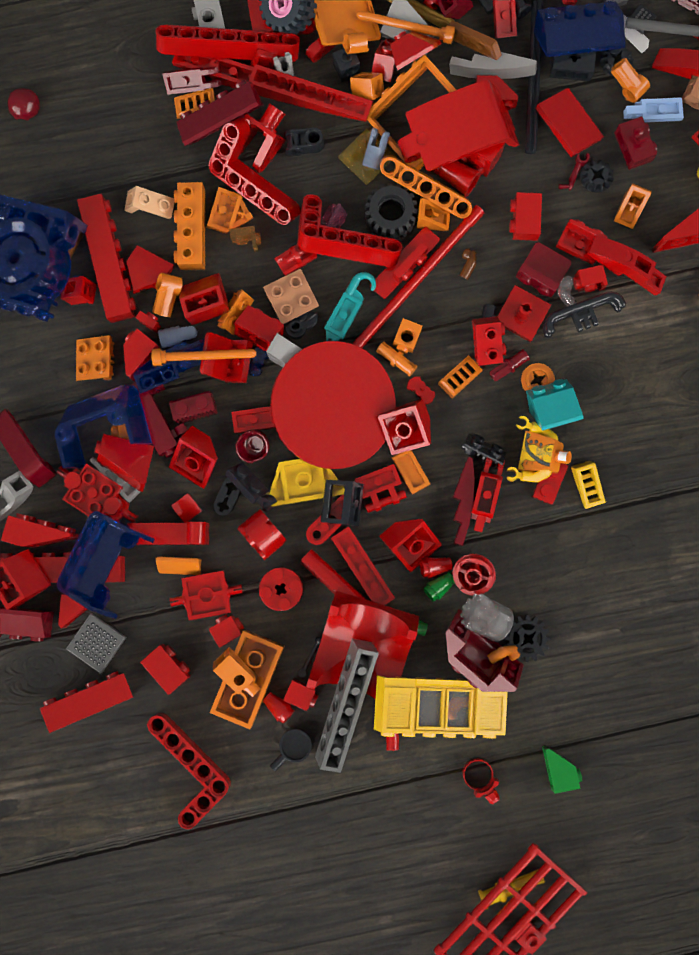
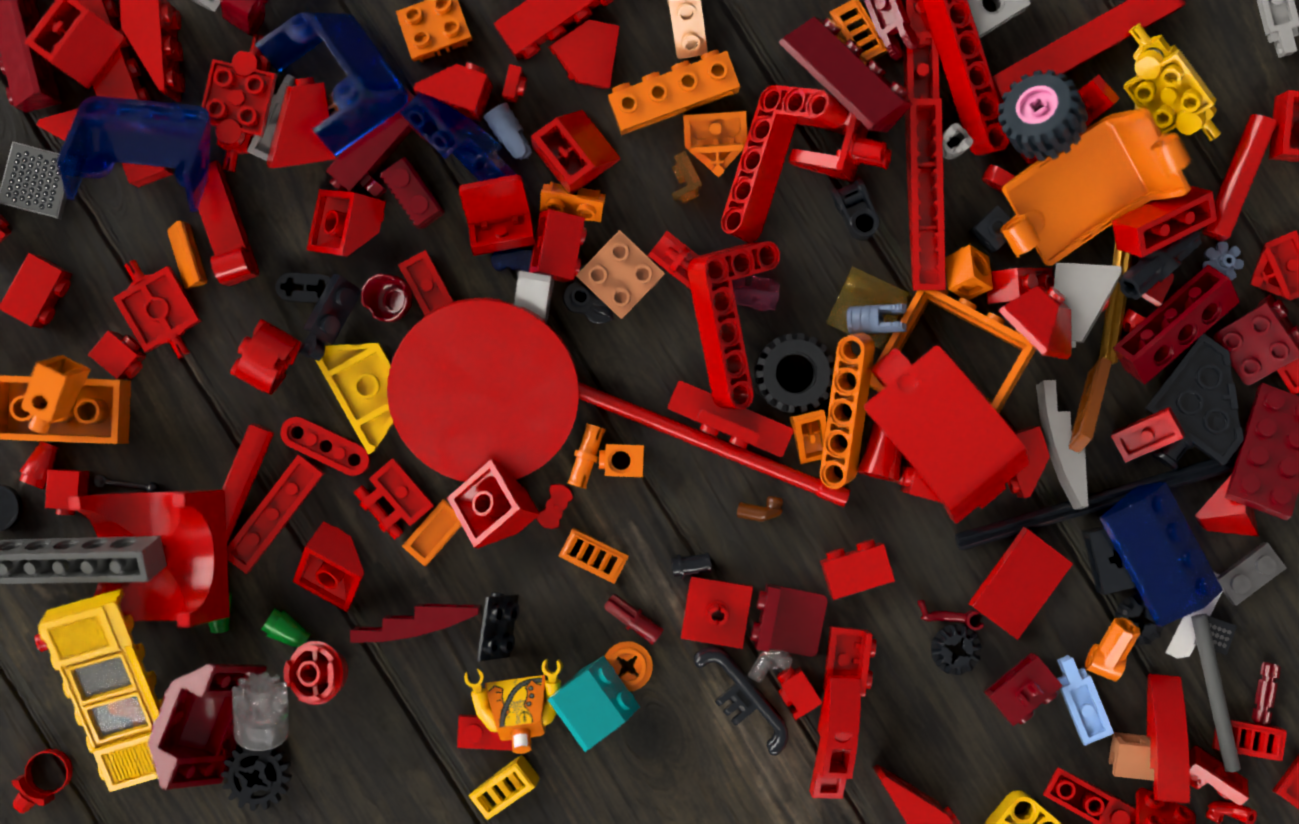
camera: 60 degrees right, 5 degrees up
orange piece [152,273,183,317] -> none
orange piece [152,348,256,366] -> none
red slope [171,493,202,523] -> none
red tile [250,48,277,69] -> none
red brick [259,568,303,611] -> none
black tile [321,480,364,526] -> none
teal plate [324,272,376,341] -> none
orange piece [357,11,455,44] -> none
red cone [420,557,453,578] -> none
red hinge [471,457,505,533] -> none
red brick [472,316,506,366] -> none
orange arm [487,645,520,664] -> none
orange slope [614,183,652,229] -> none

